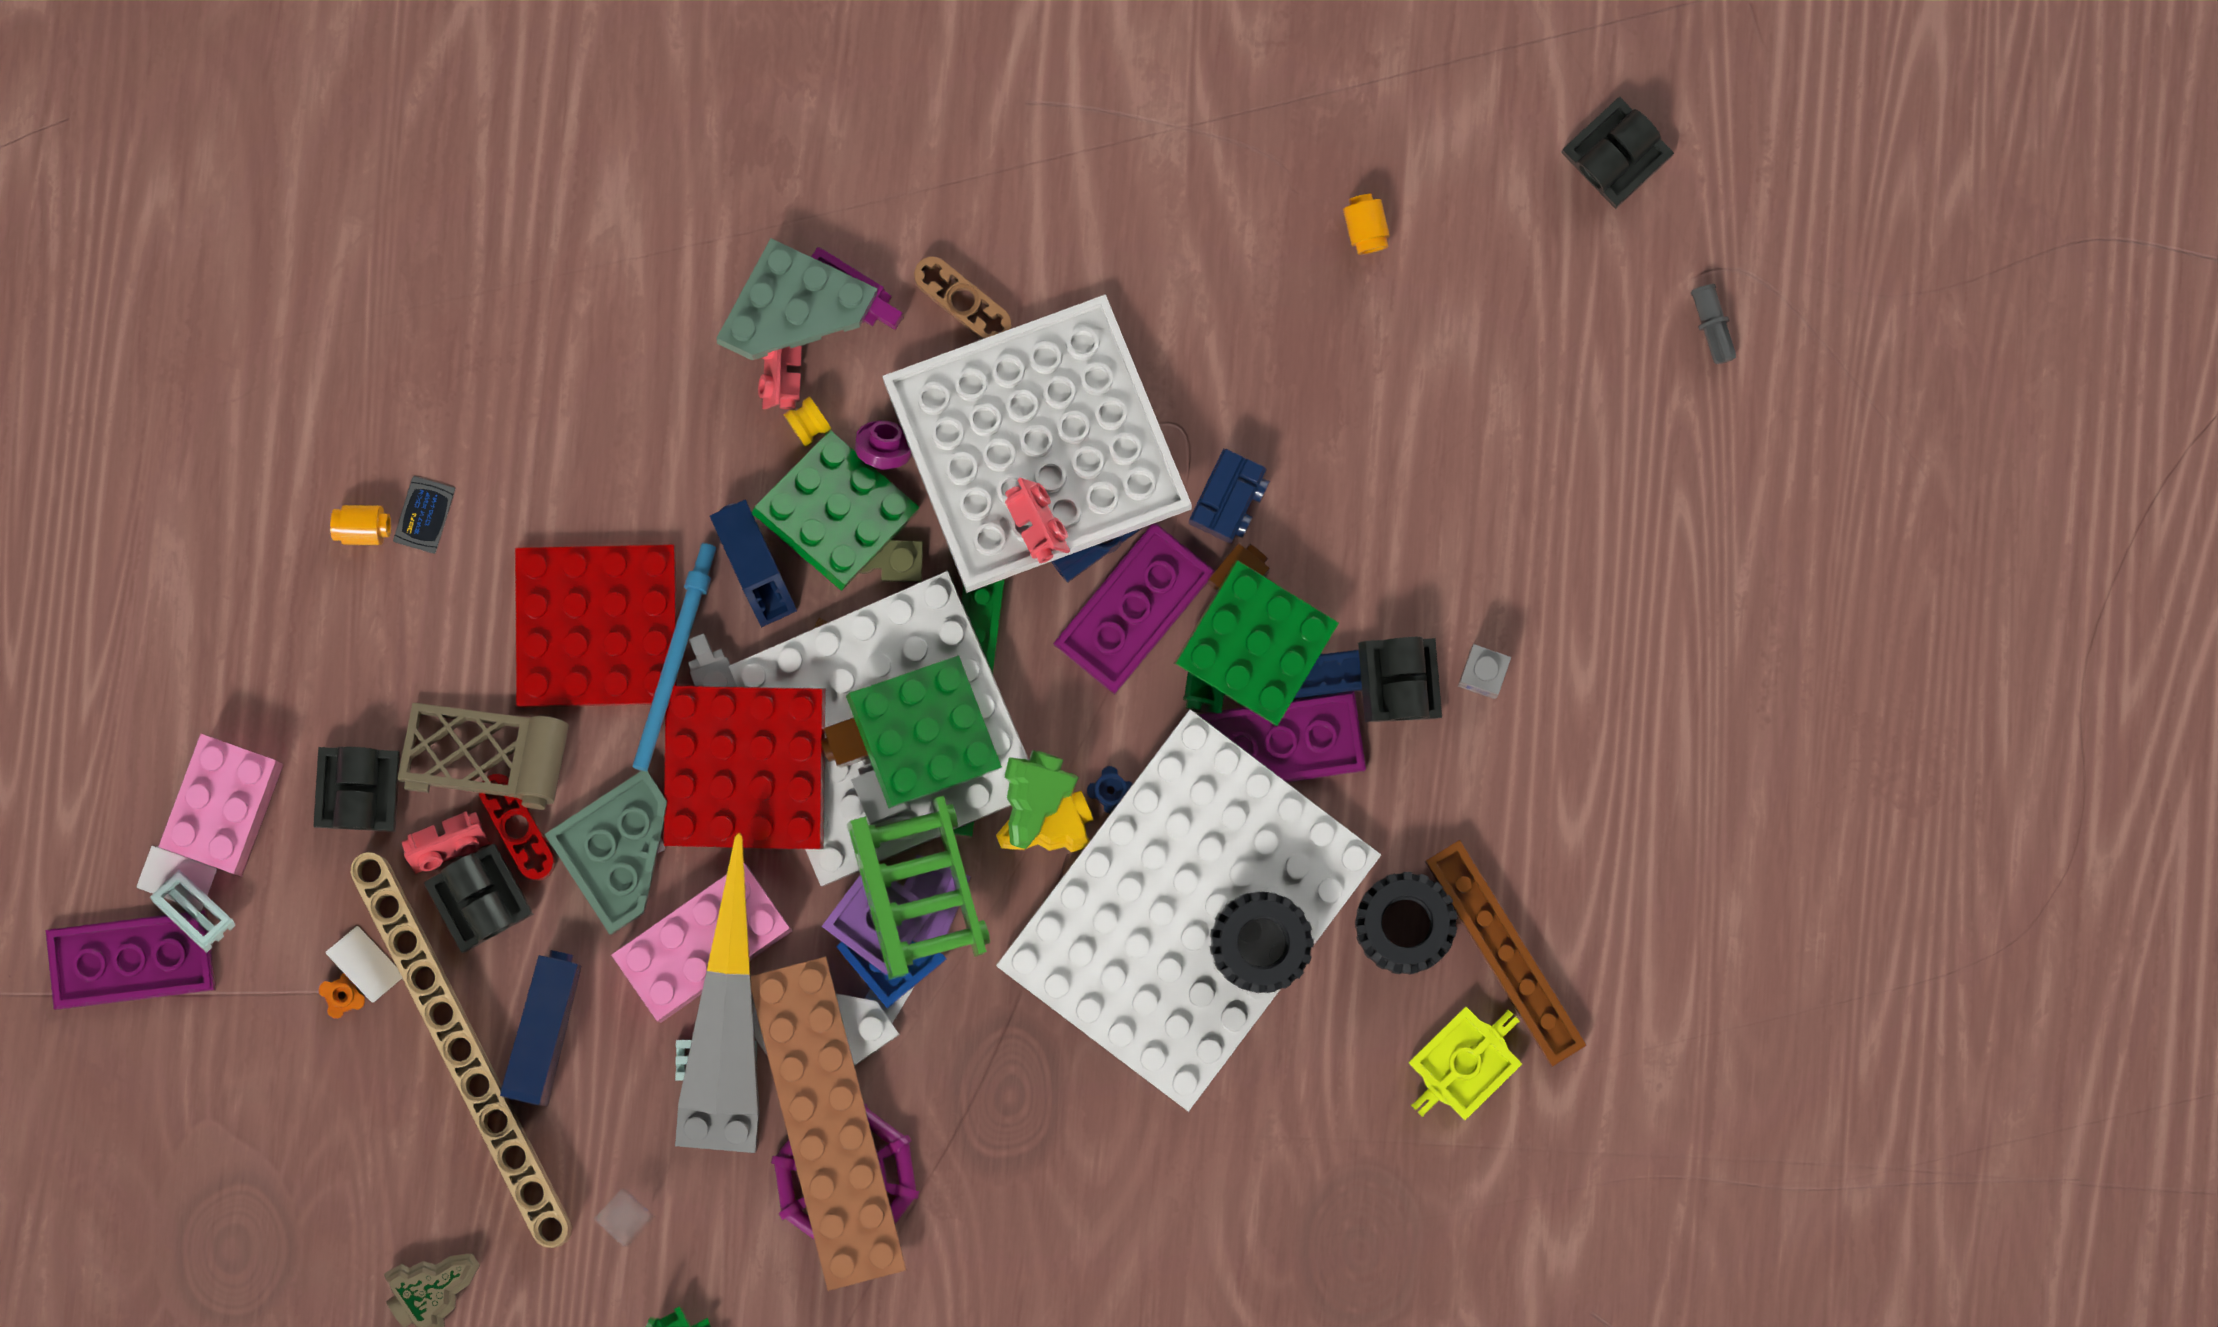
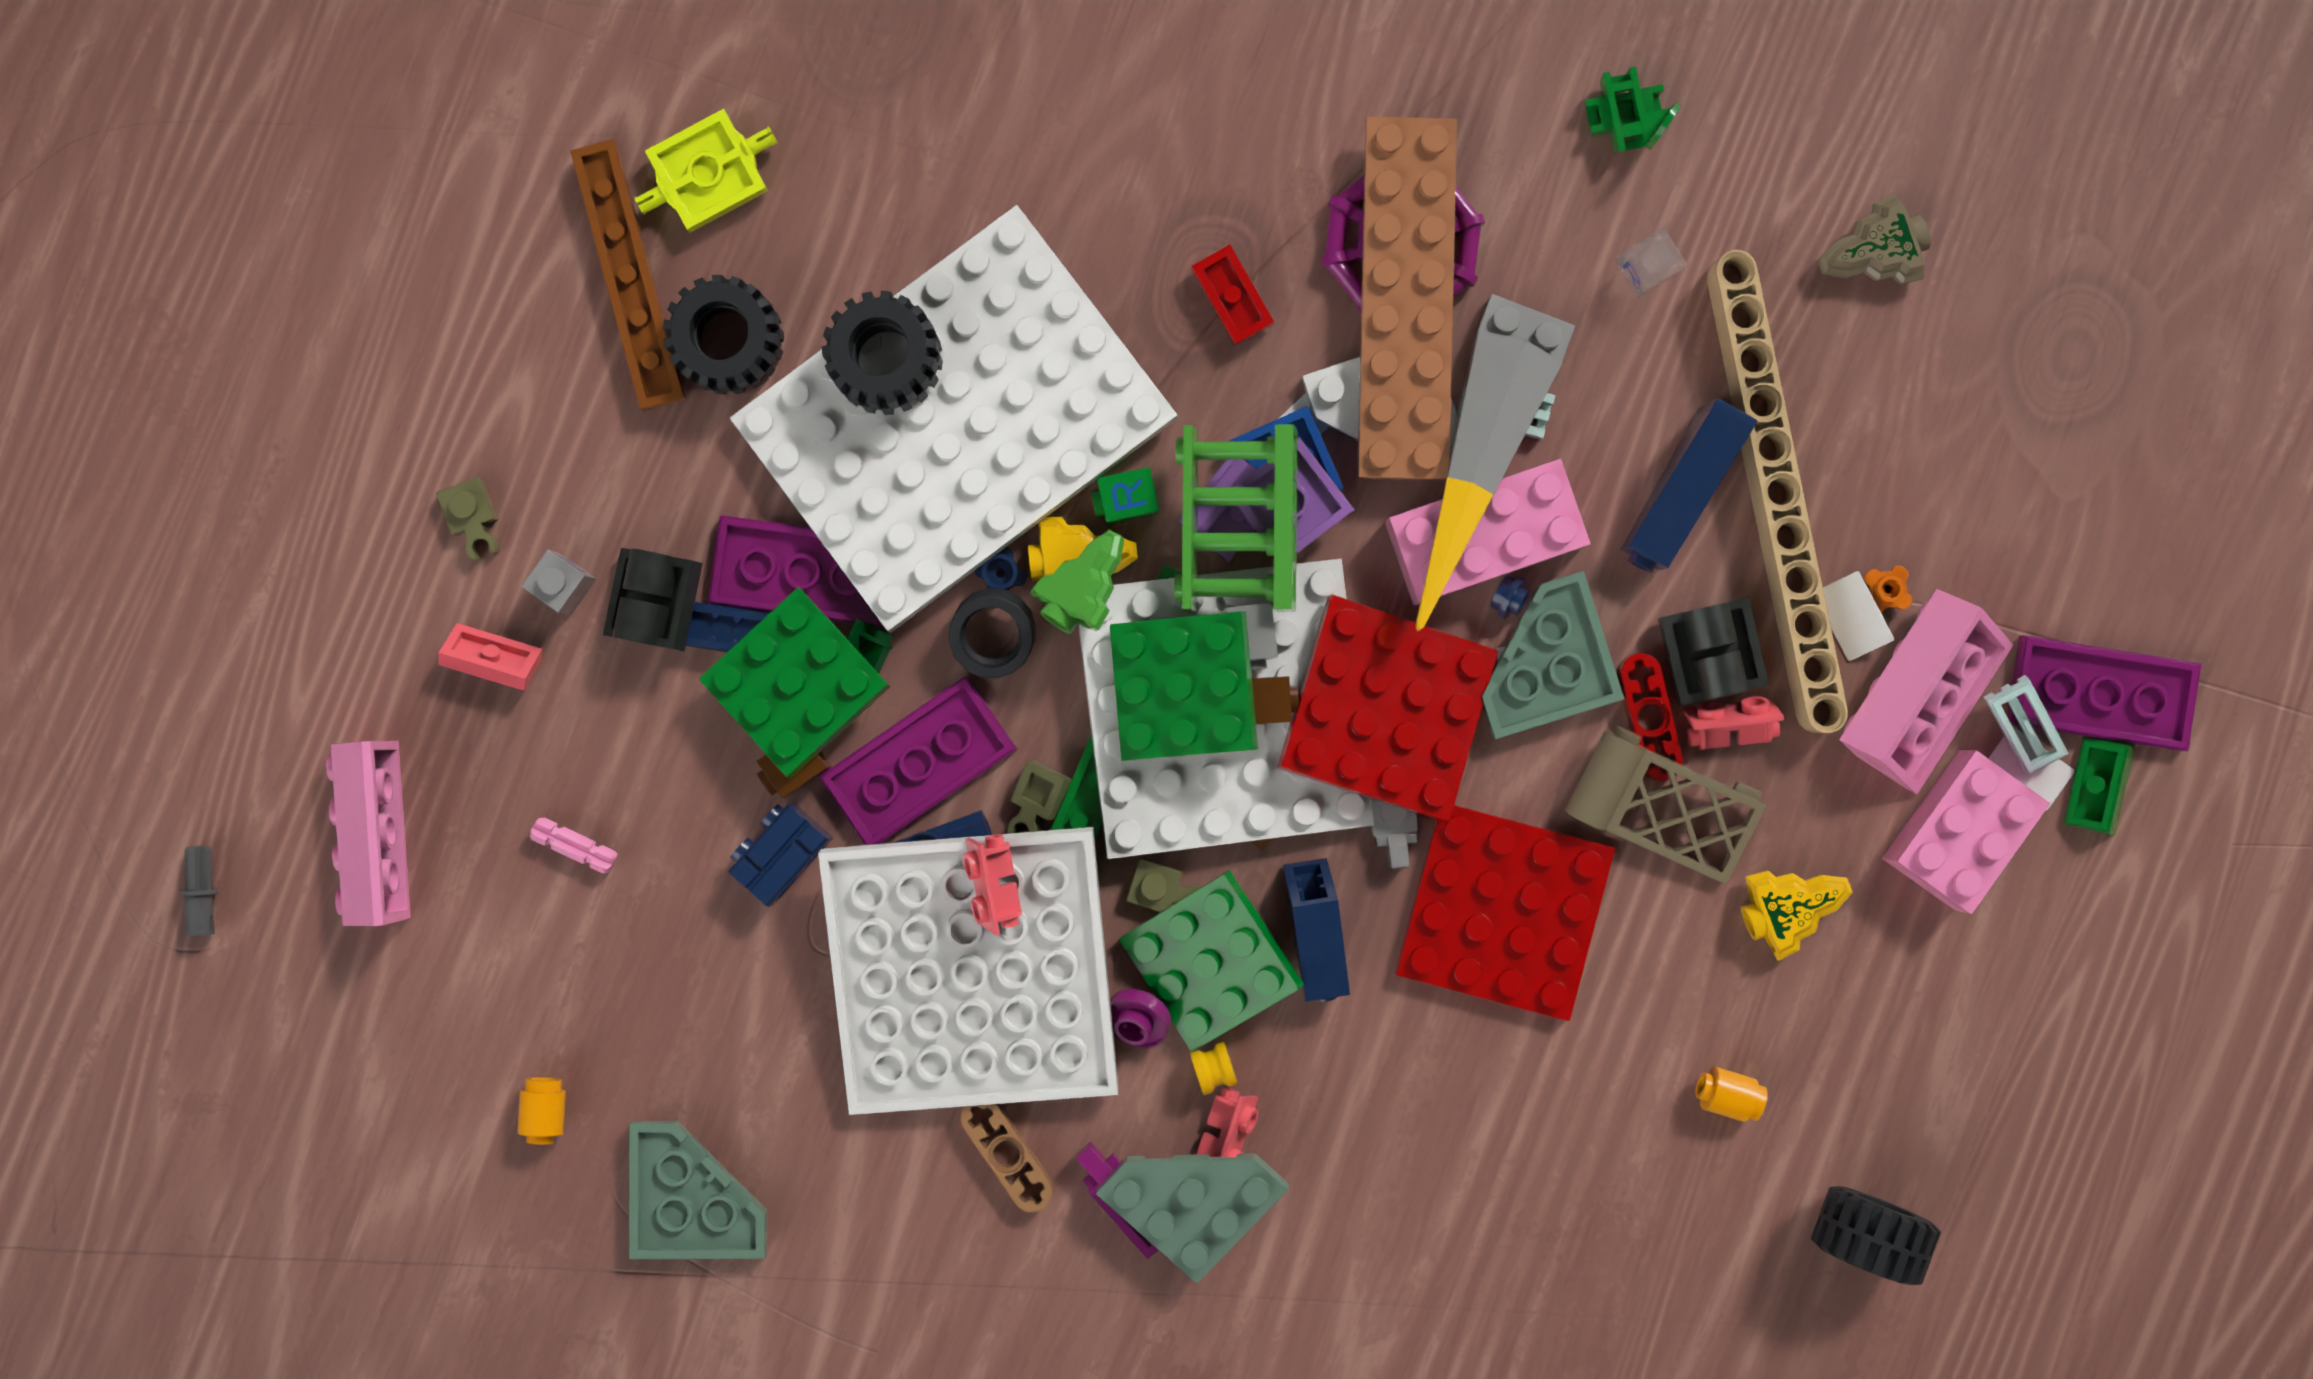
camera: 165 degrees left, 5 degrees up
pearl dark grey plate [313,747,400,832] -> none
sticker [393,476,455,554] -> none
dark azure bar [632,543,717,771] -> none
pearl dark grey plate [1561,96,1674,209] -> none
none -> bright pink slope [326,740,411,926]
none -> olive plate [436,477,500,561]
none -> coral plate [438,623,542,691]
none -> bright pink axle [530,818,617,873]
none -> sand green plate [629,1121,767,1259]
none -> black tyre [949,588,1036,678]
none -> olive plate [1007,760,1072,834]
none -> green brick [1091,467,1159,526]
none -> red plate [1191,244,1274,346]
none -> dark blue plate [1490,575,1529,619]
none -> yellow rock [1741,870,1853,961]
none -> black tyre [1811,1186,1941,1285]
none -> bright pink slope [1839,589,2013,794]
none -> green slope [2063,737,2134,836]

